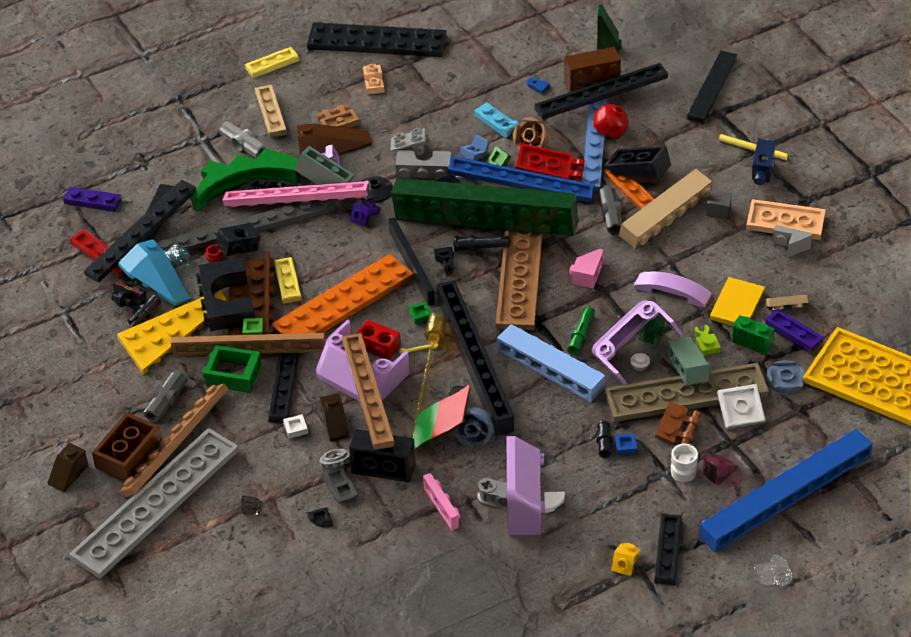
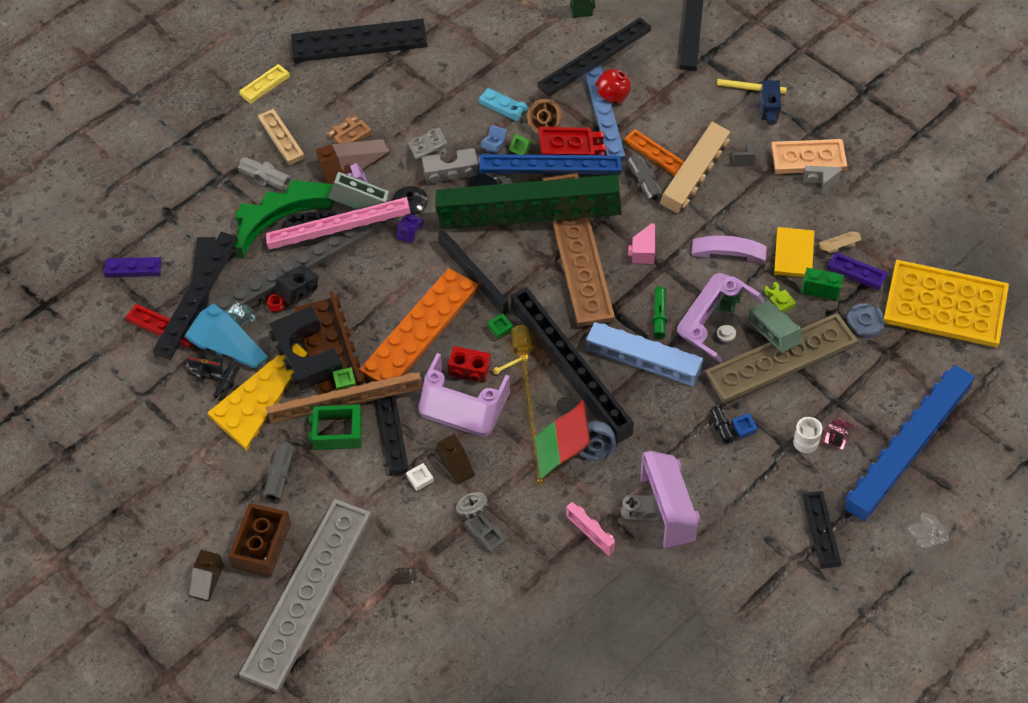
camera: 15 degrees left, 10 degrees up
medium nougat plate [120,384,228,498] -> none
light yellow tile [274,257,302,304] -> none
black tile [307,507,333,528] -> none
medium nougat plate [342,333,394,450] -> none
black brick [349,429,416,483] -> none
light nougat slope [363,64,385,95] -> none
black piece [433,246,454,275] -> none
black pin [453,235,511,252] -> none
blue piece [527,78,550,94] -> none
white tile [544,492,565,513] -> none
reddish brown brick [564,47,621,93] -> none
black slope [604,146,671,184] -> none
yellow bracket [611,543,640,576] -> none
dark orange plate [655,401,701,445] -> none
white tile [717,384,766,430] -> none

